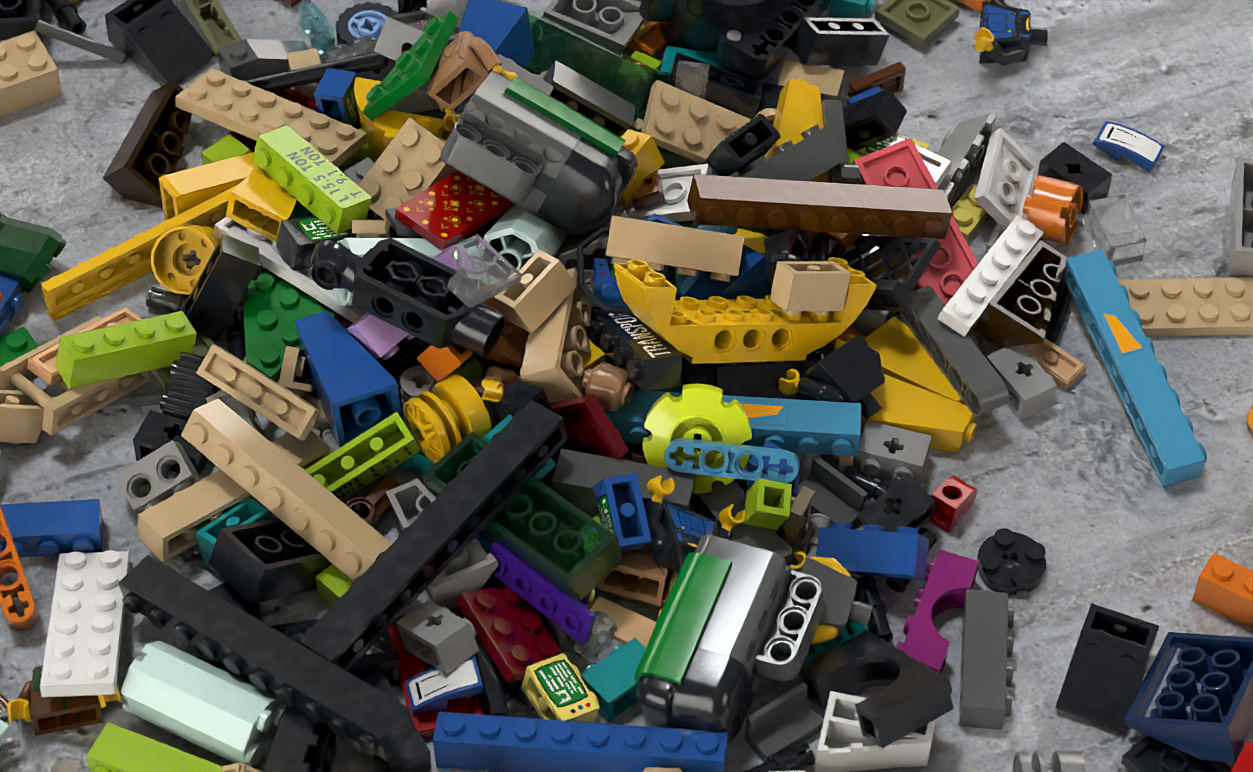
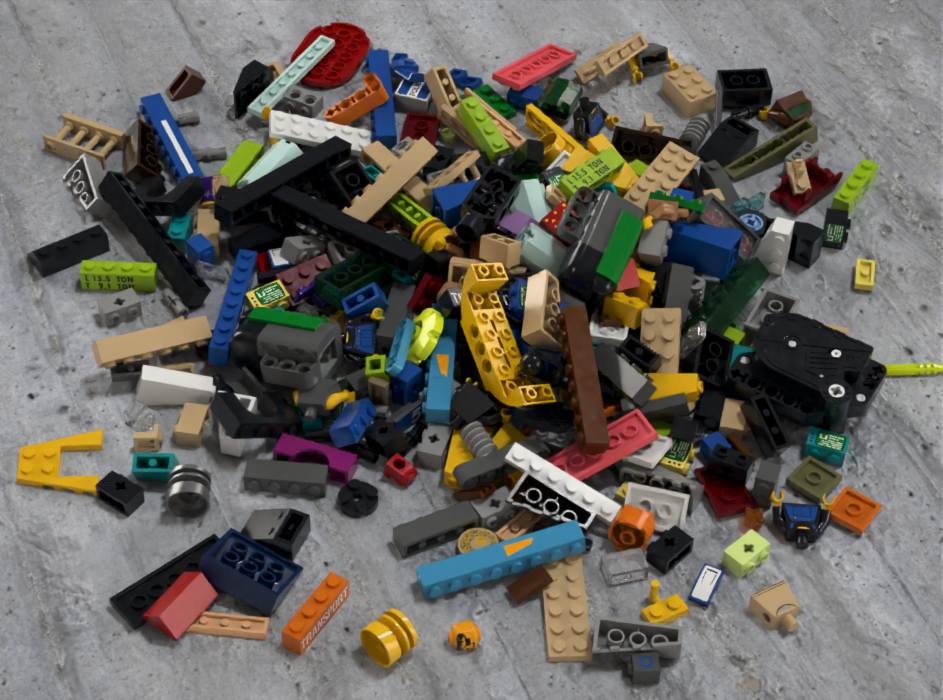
camera: 90 degrees right, 5 degrees down
clear tile [447,234,522,308] -> none
tan brick [770,261,851,315] -> none
none -> dark grey brick [393,500,479,558]
none -> dark red plate [400,112,441,146]
none -> yellowish green tile [440,127,457,143]
none -> reddish brown tile [453,484,496,501]
none -> tile [458,528,499,555]
none -> light grey piece [460,421,498,458]
none -> reddish brown tile [506,564,554,605]
none -> black torso [573,97,620,146]
none -> yellow plate [641,580,689,624]
none -> tan bracket [643,113,664,136]
none -> light grey piece [679,116,710,153]
none -> dark red plate [694,466,756,519]
none -> black brick [707,444,755,487]
none -> yellowish green brick [721,529,770,578]
none -> clear orange wheel [744,507,763,528]
none -> tan torso [748,580,799,632]
none -> dark grey brick [752,460,782,509]

